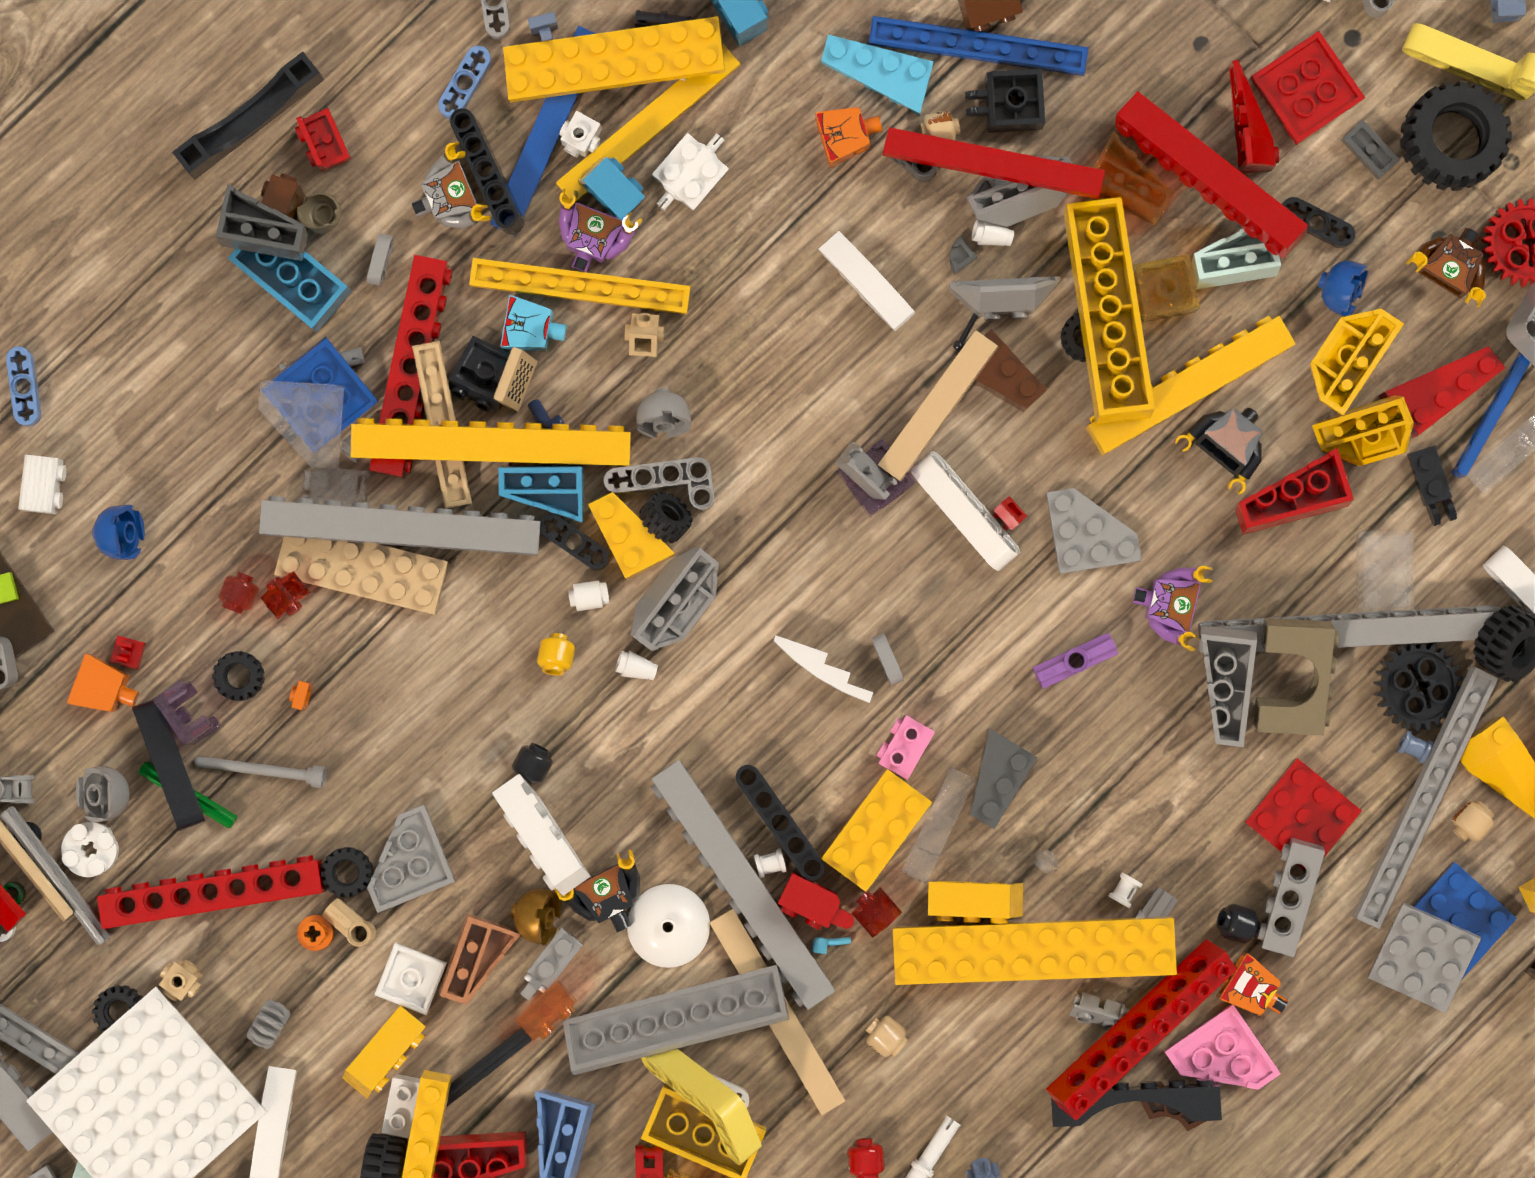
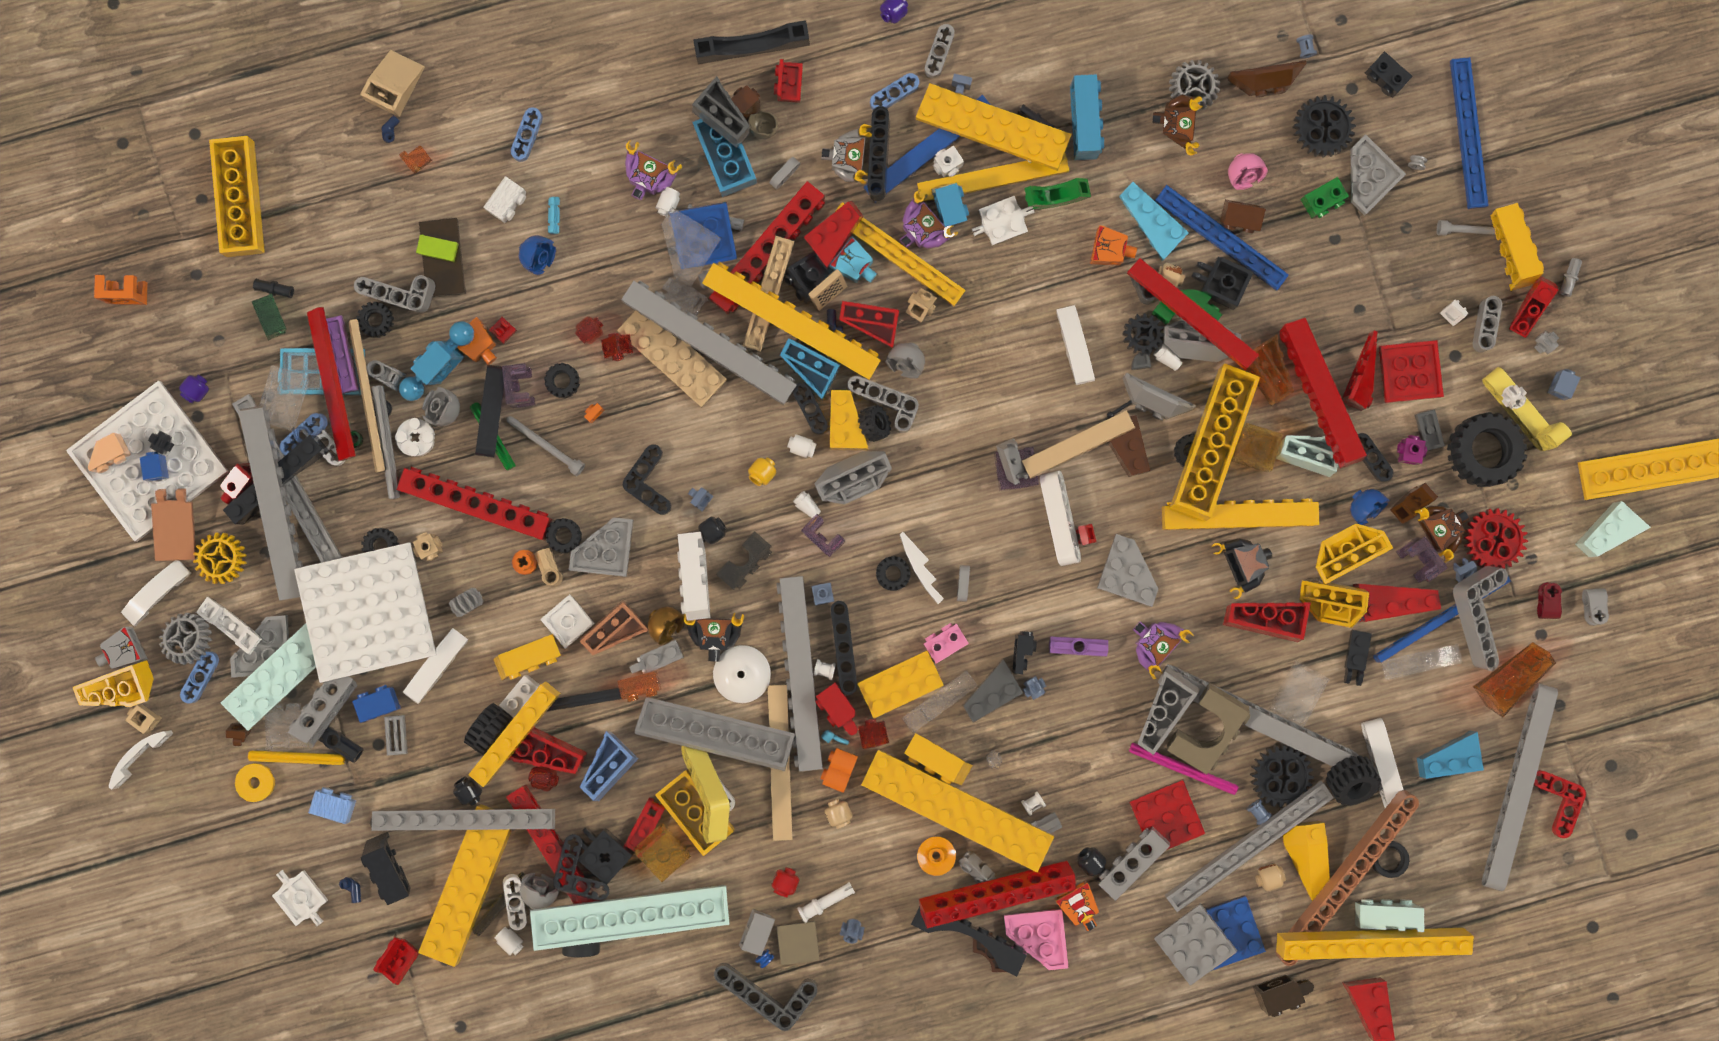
camera: 25 degrees right, 0 degrees up
none -> dark azure brick [399,321,474,401]
none -> medium azure axle [548,197,560,234]
none -> black beam [622,444,672,515]
none -> torso [625,140,682,200]
none -> white brick [655,187,680,217]
none -> sand blue tile [688,487,714,511]
none -> clear smoke arch [716,531,772,590]
none -> panel [801,514,845,558]
none -> red wedge [804,201,864,267]
none -> sand blue brick [811,583,834,605]
none -> orange brick [820,748,858,793]
none -> red wedge [839,301,899,348]
none -> black tyre [876,556,911,591]
none -> light orange dish [917,836,956,876]
none -> black plate [1012,631,1037,674]
none -> sand blue gear [1022,676,1046,700]
none -> green arch [1024,178,1091,210]
none -> black gear [1122,313,1164,356]
none -> dark pink axle [1129,743,1238,795]
none -> green arch [1151,289,1223,325]
none -> reddish brown brick [1390,483,1438,524]
none -> panel [1396,536,1448,583]
none -> magenta brick [1397,435,1427,465]
none -> sand blue tile [1453,558,1477,583]
none -> white gear [1501,385,1527,409]

